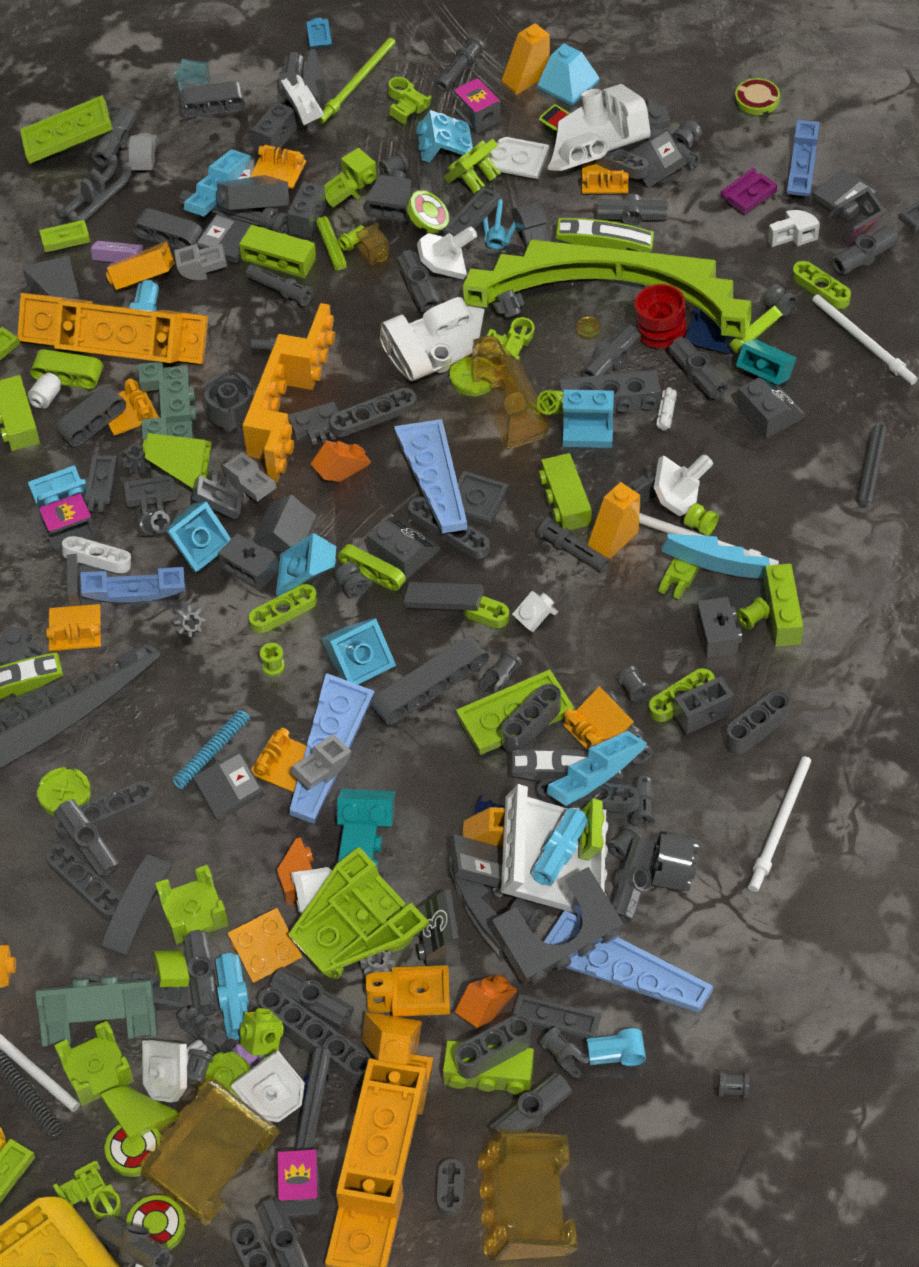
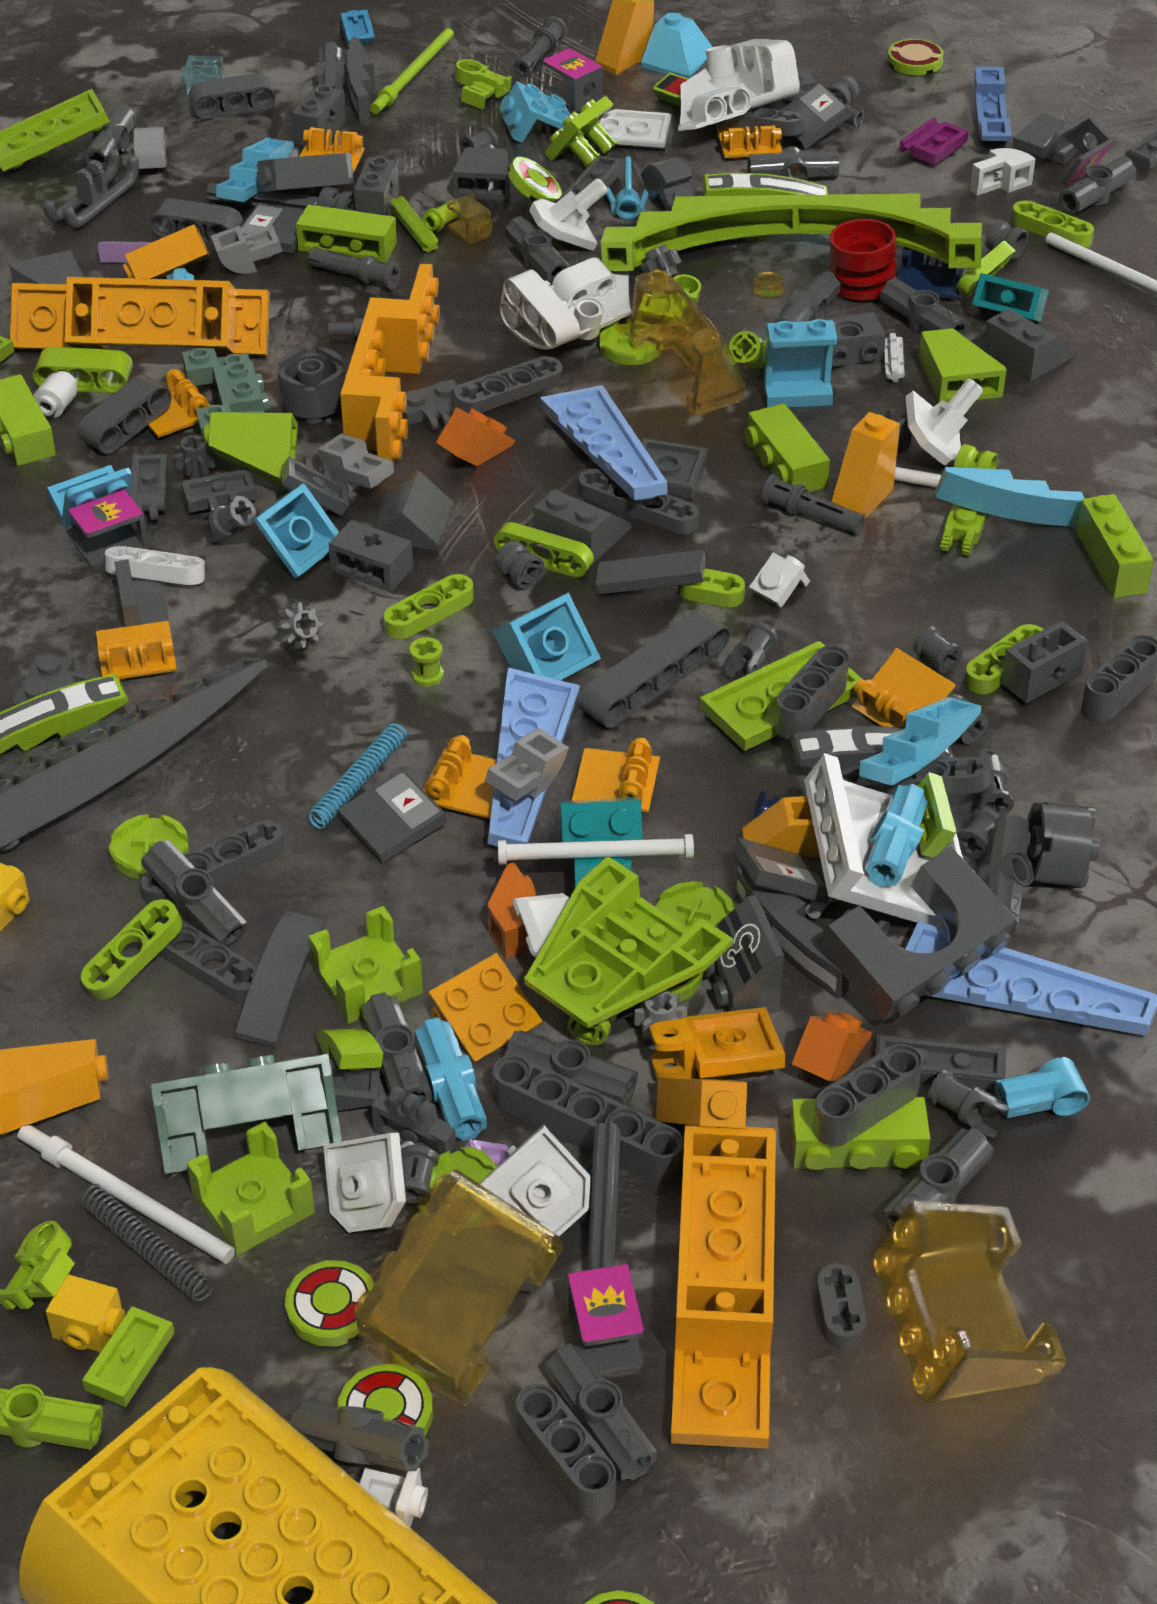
camera: 10 degrees left, 10 degrees down
lime plate [39,220,90,253] -> none
lime piece [53,1161,122,1221] -> none
medium blue slope [81,567,185,603] -> none
lime slope [100,1086,180,1143] -> none
lime brick [240,1008,284,1056] -> none
medium azure slope [276,533,336,596] -> none
white hinge [281,75,324,125] -> none
lime bracket [324,172,361,208] -> none
lime brick [341,148,377,189] -> none
dark grey brick [696,597,742,658] -> none
lime bush [736,597,771,630] -> none
none -> lime beam [81,899,183,1000]
none -> white bar [498,834,694,865]
none -> light orange hinge [572,737,660,813]
none -> lime tile [655,881,734,929]
none -> lime slope [918,328,1006,403]

